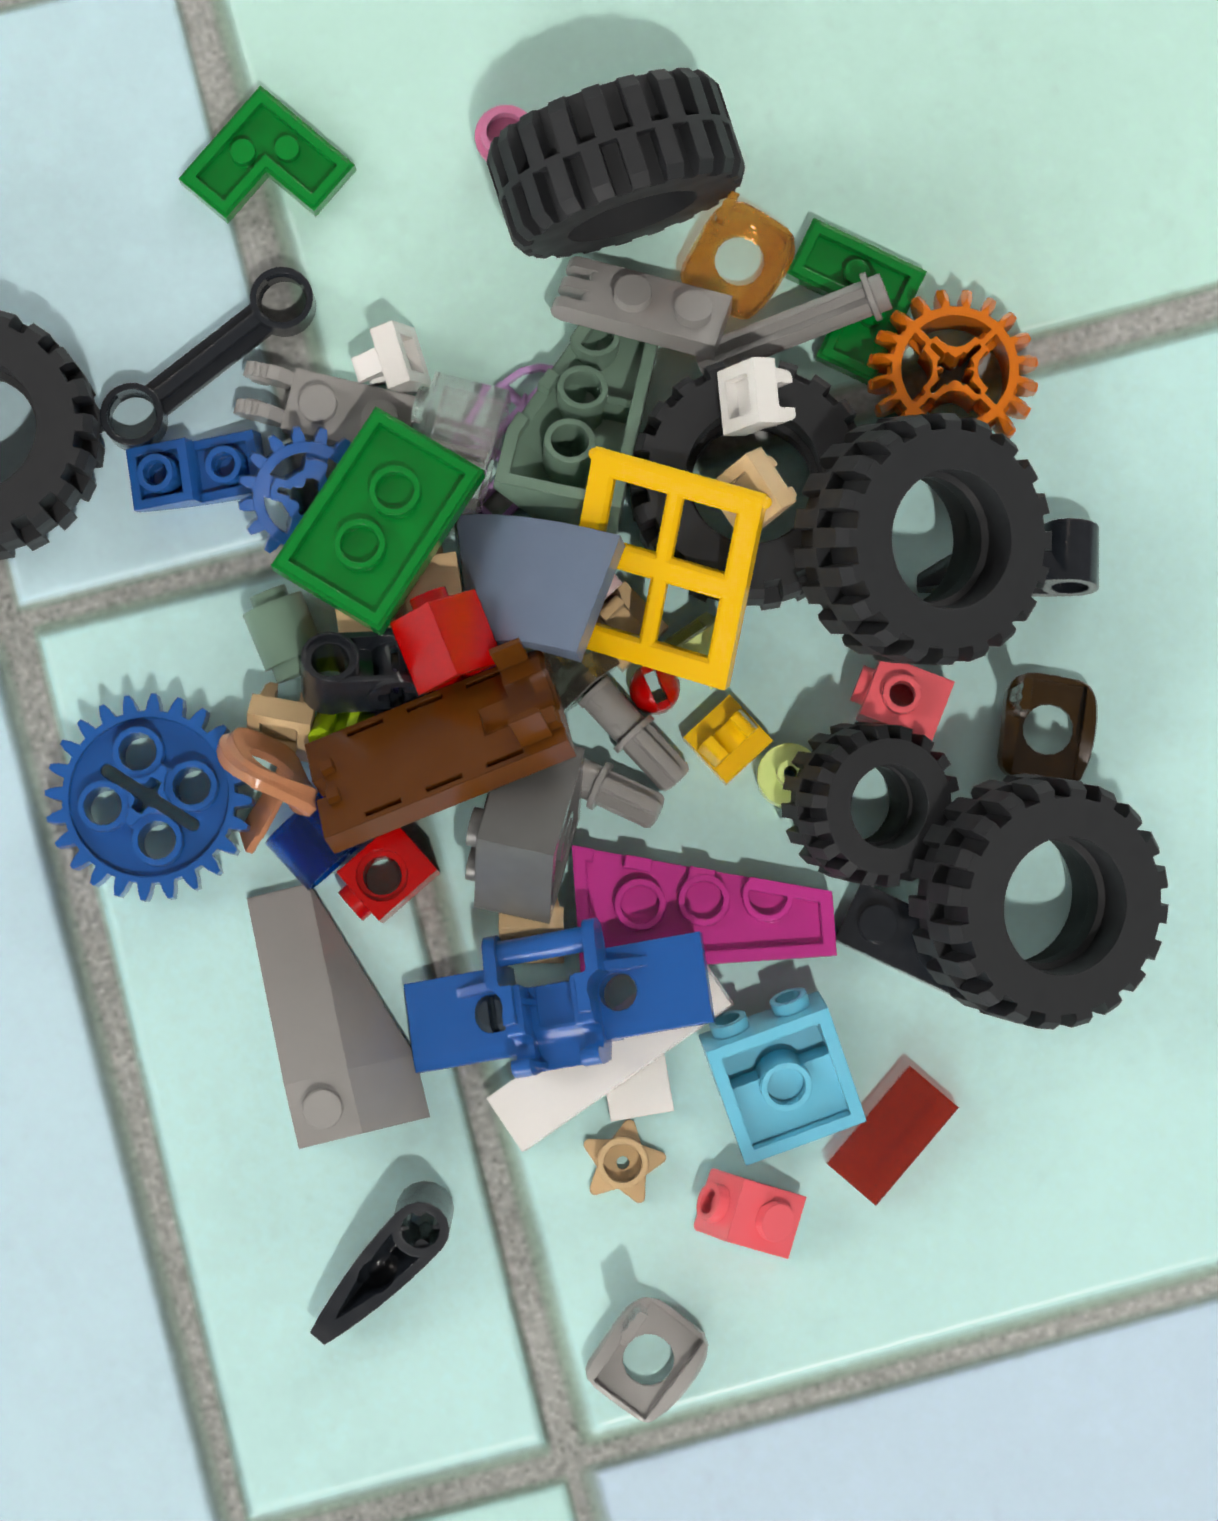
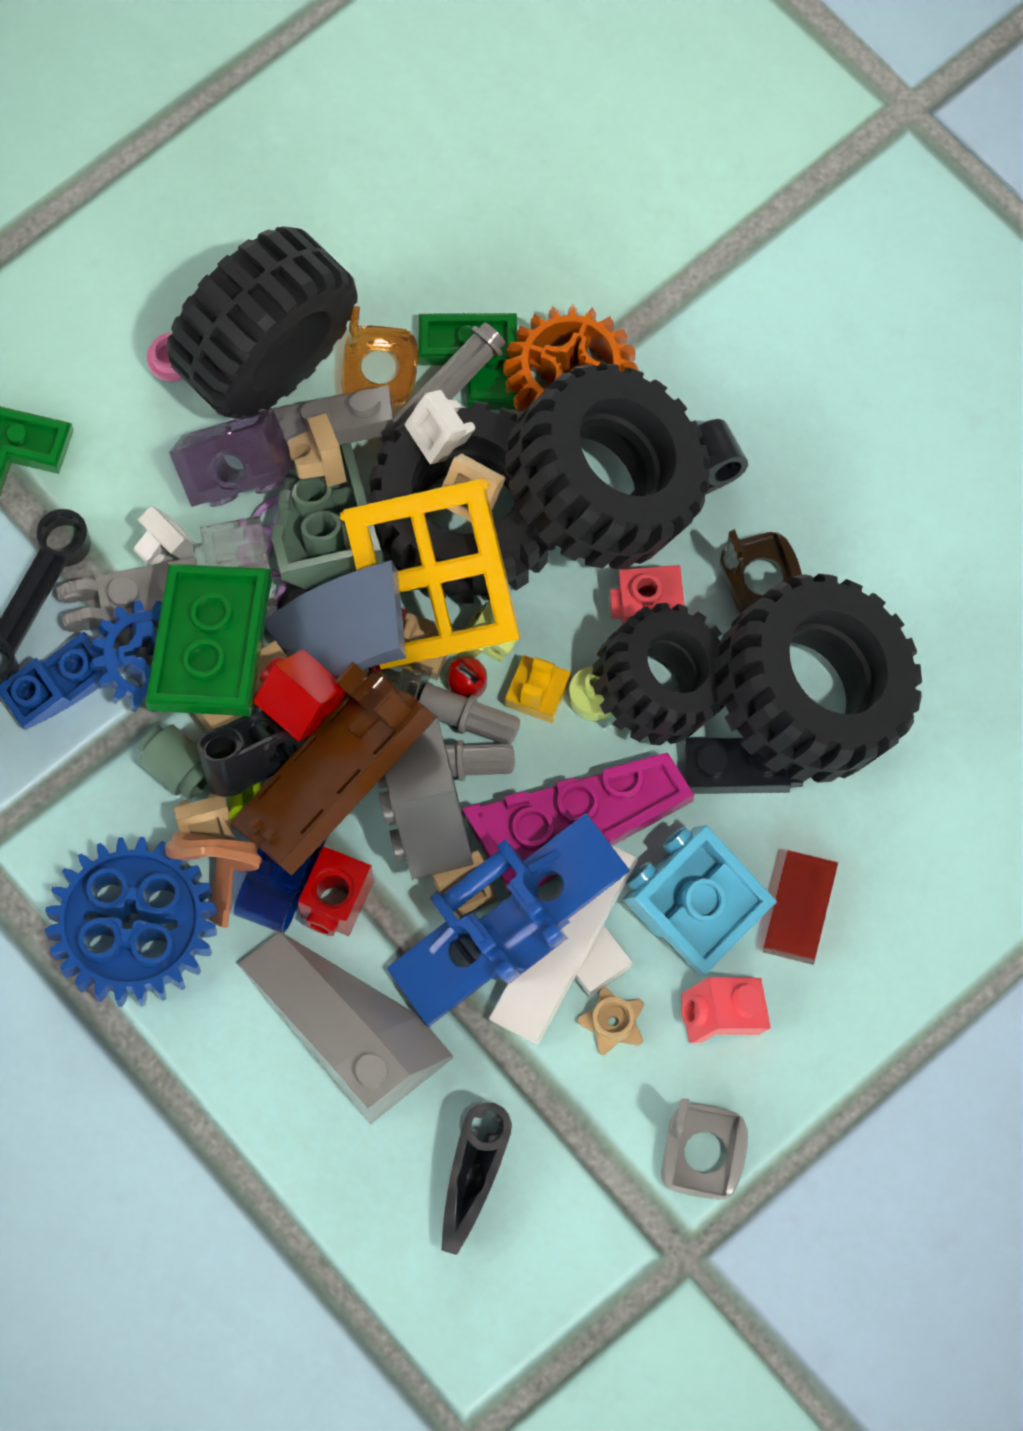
camera: 25 degrees left, 15 degrees down
none -> clear purple brick [169,408,294,507]
none -> tan tile [287,413,347,487]

